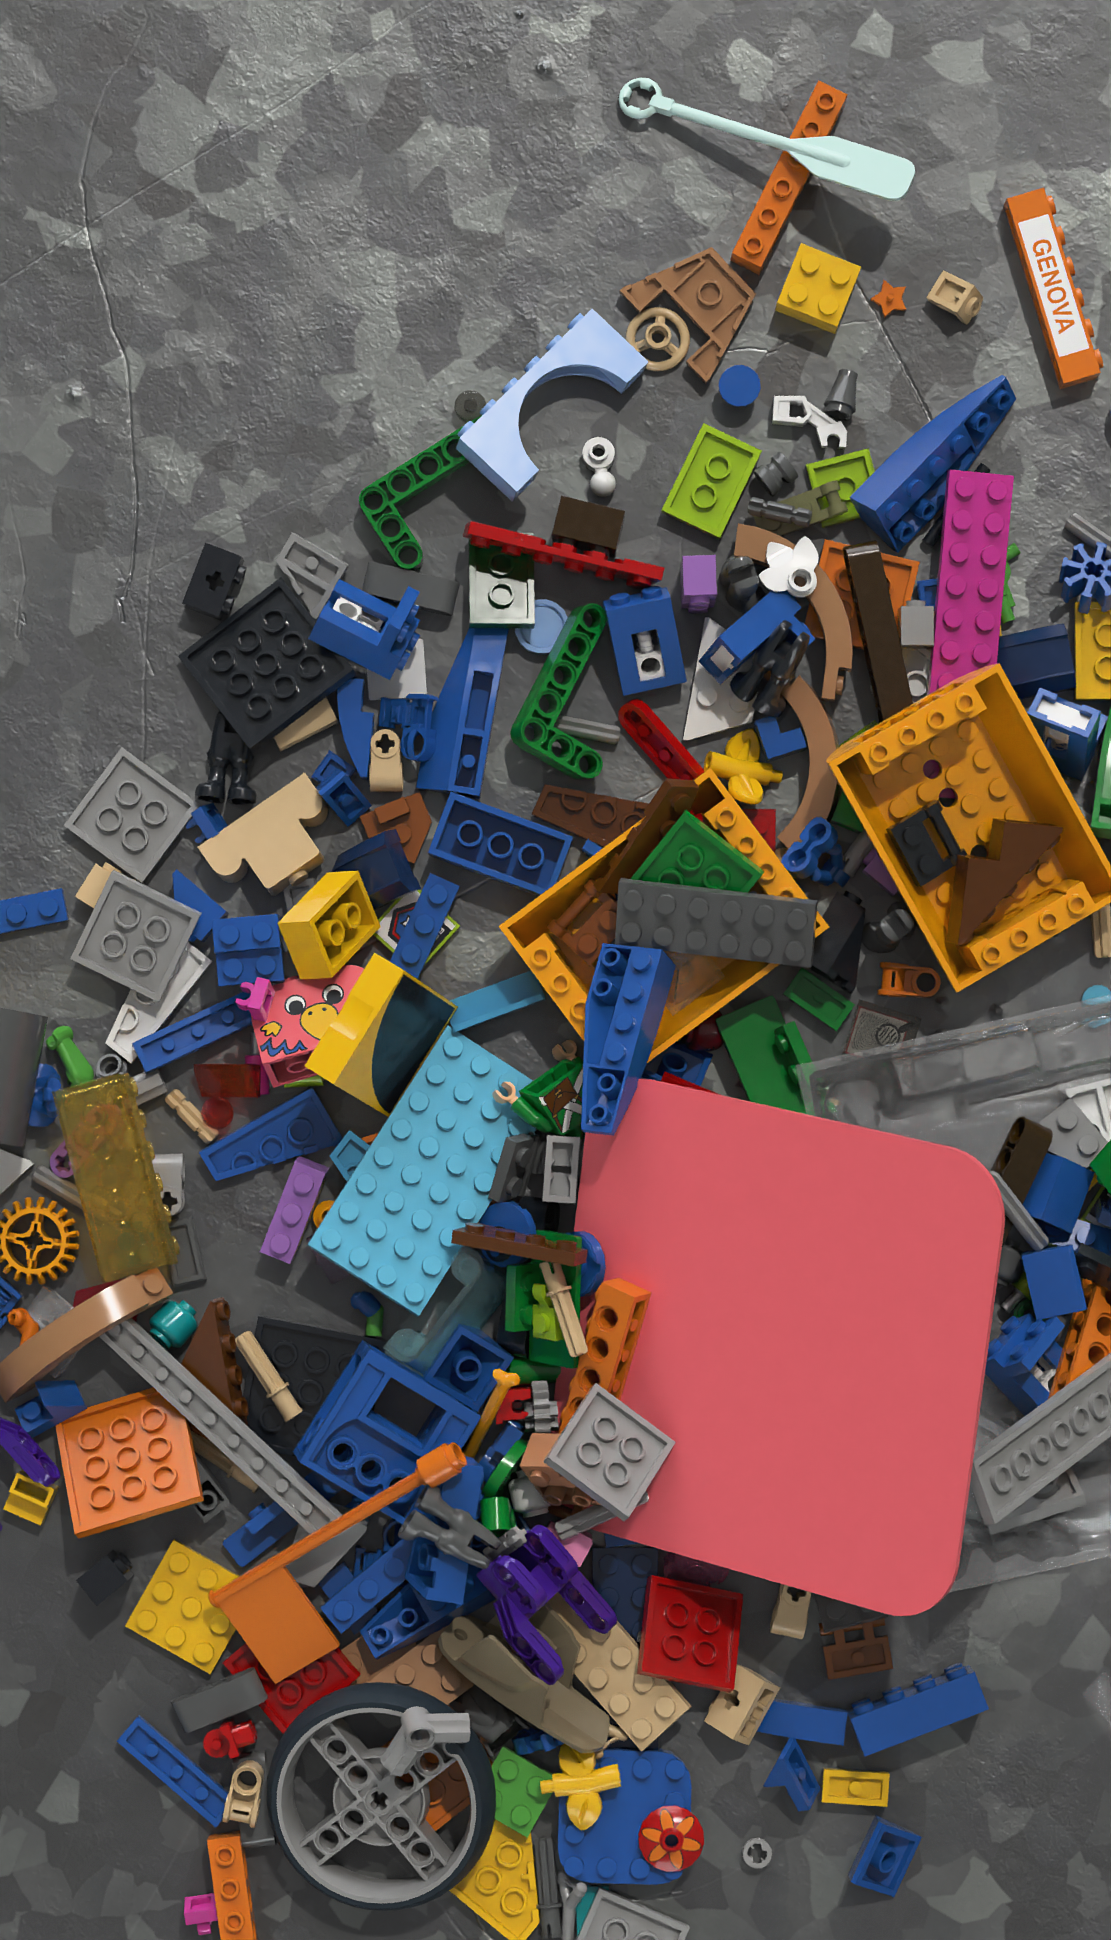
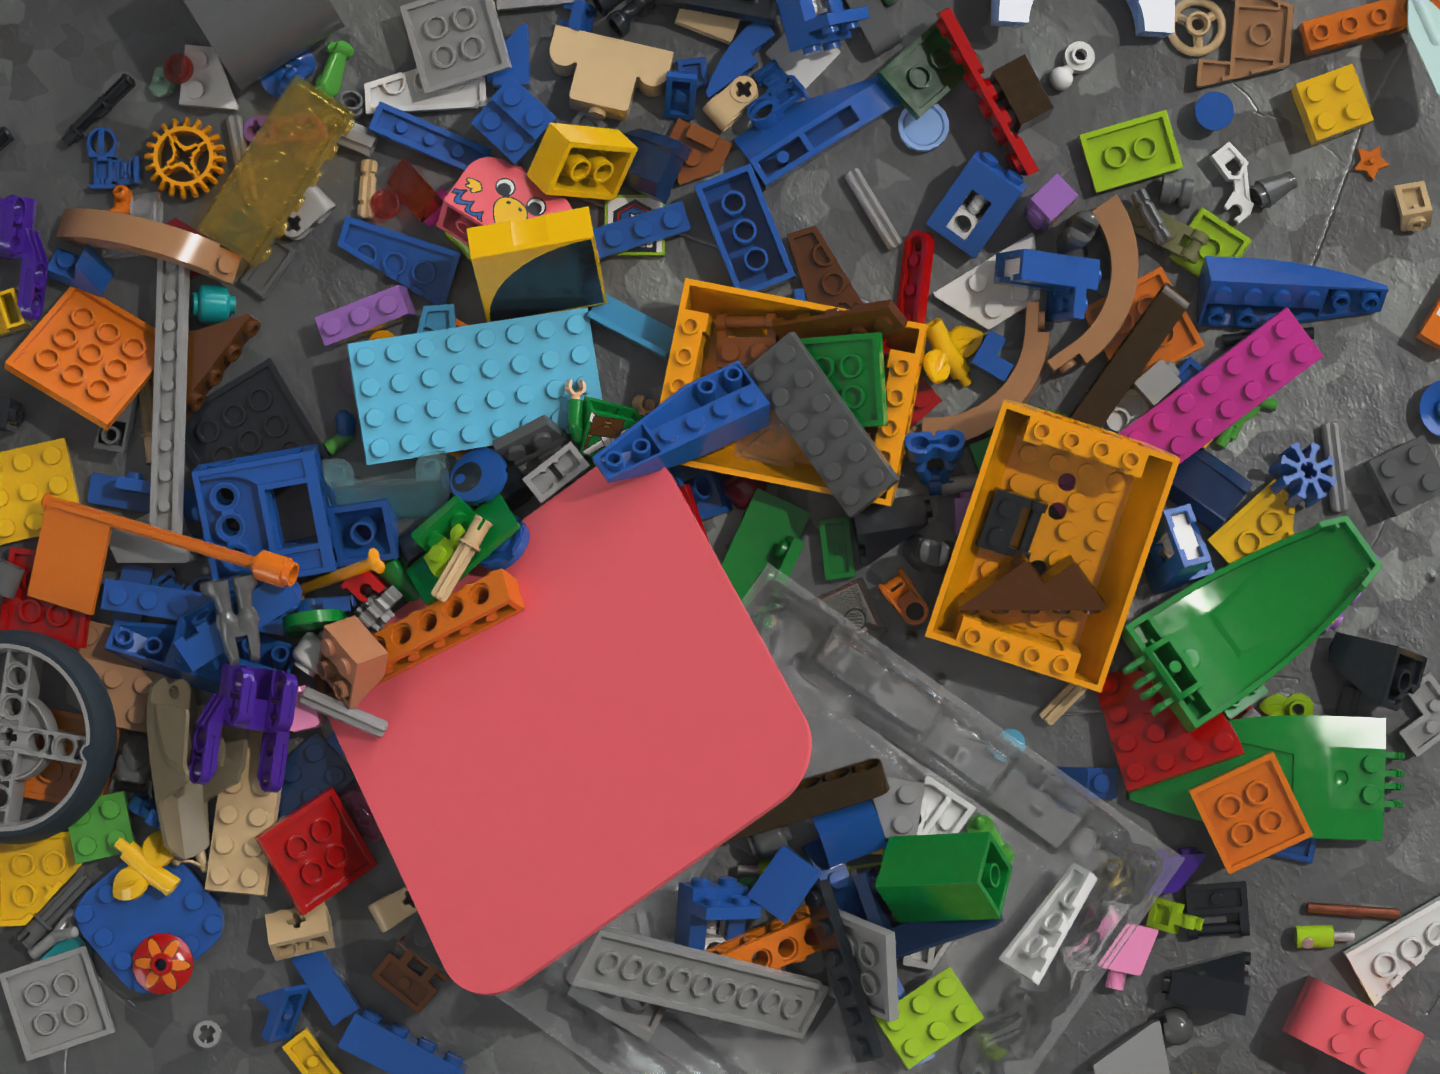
camera: 50 degrees right, 0 degrees up
dark pink tile [235,977,275,1022] -> none
tan axle [235,1331,303,1422] -> none
light grey piece [381,1706,471,1777] -> none
reddish brown wing [451,1223,588,1267] -> none
green piece [479,1497,516,1537] -> none
light grey axle [483,1526,527,1563] -> none
green beam [510,603,607,780] -> none
light grey plate [543,1383,676,1521] -> none
black piece [729,620,810,717] -> none
white plate [759,536,819,597] -> none
light grey axle [990,1170,1049,1251] -> none

